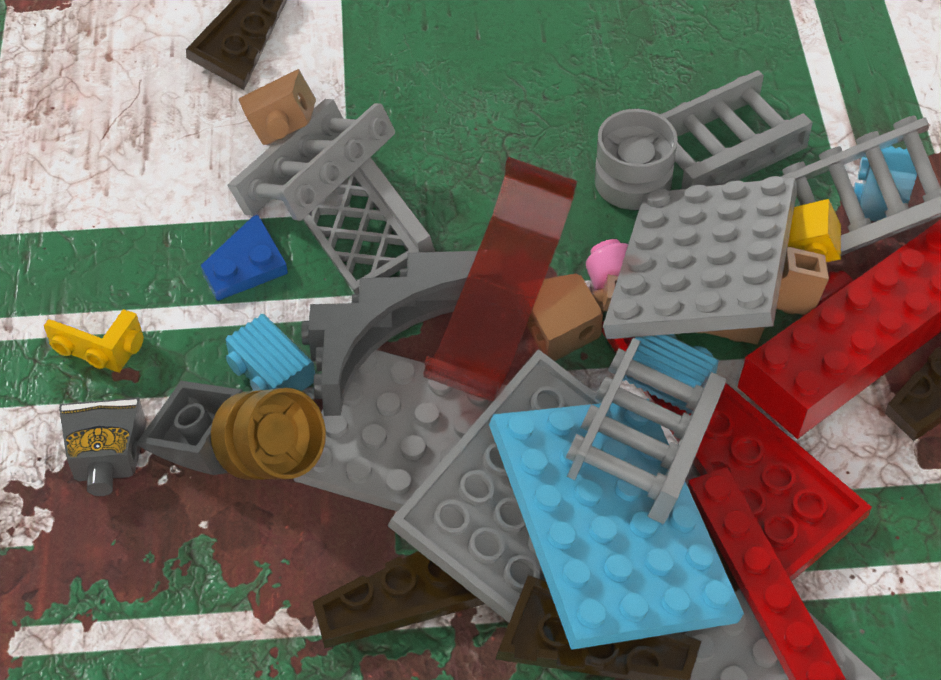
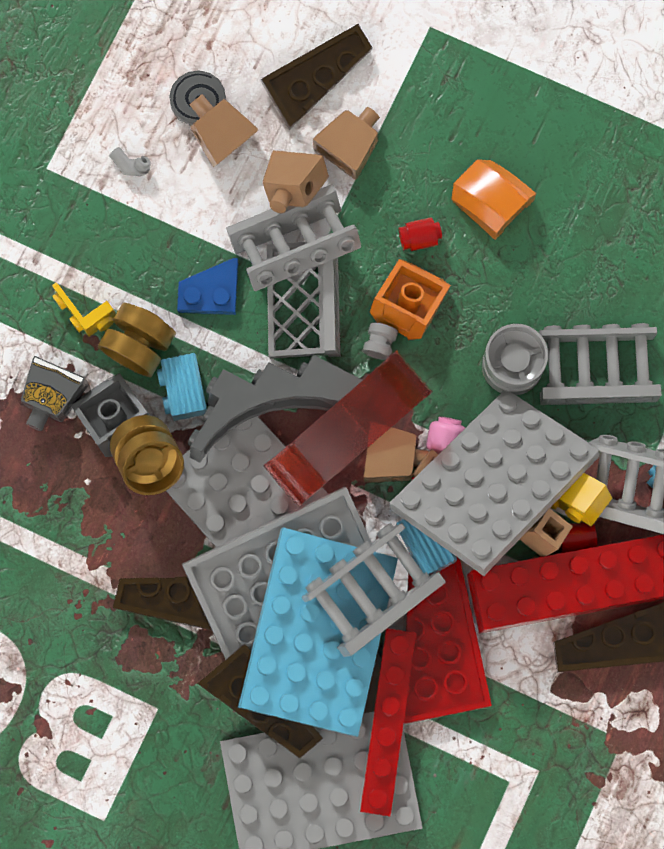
camera: 30 degrees right, 25 degrees up
none -> pearl gold wheel [98,302,176,377]
none -> light grey arm [109,147,151,176]
none -> dark grey tile [169,70,226,126]
none -> medium nougat torso [190,94,258,167]
none -> medium nougat torso [313,107,380,180]
none -> light grey wheel [362,323,398,360]
none -> orange slope [370,259,451,340]
none -> red brick [398,217,442,251]
none -> orange slope [452,160,536,240]

